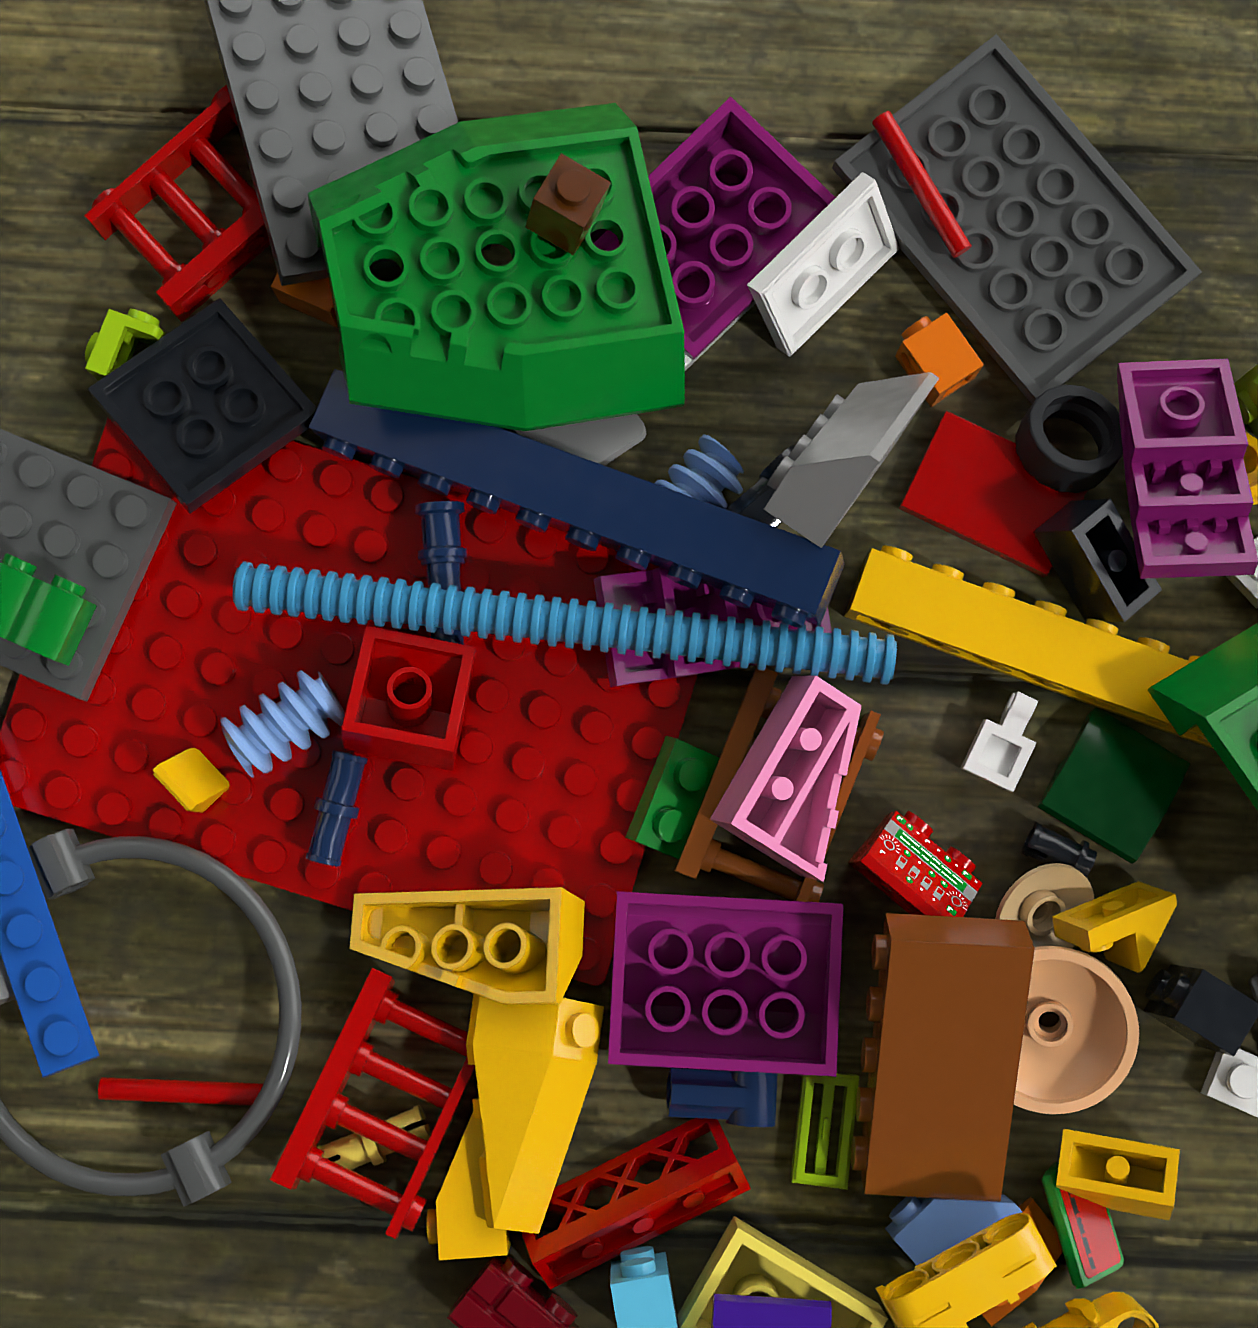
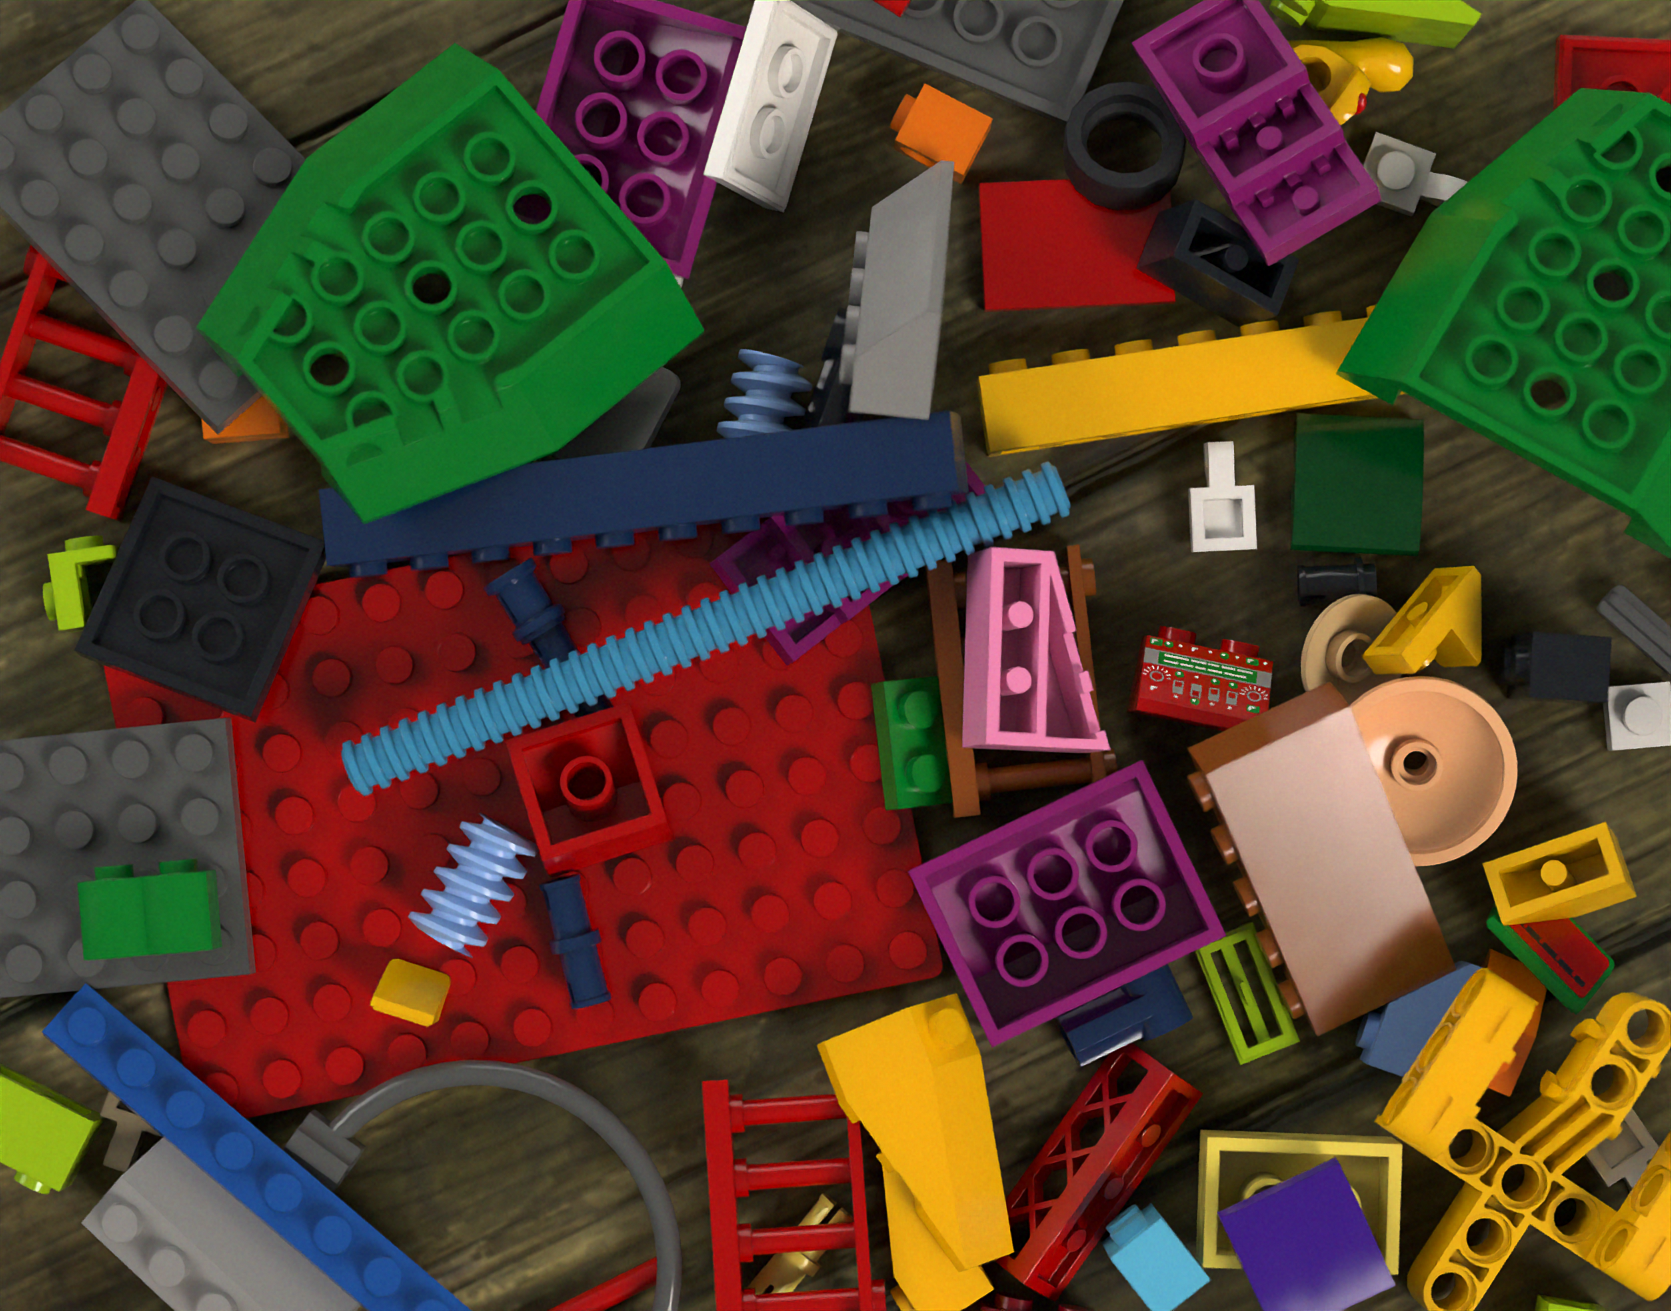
camera: 25 degrees left, 5 degrees up
yellow wedge [350,887,585,1005] -> none
reddish brown brick [525,153,611,256] -> none

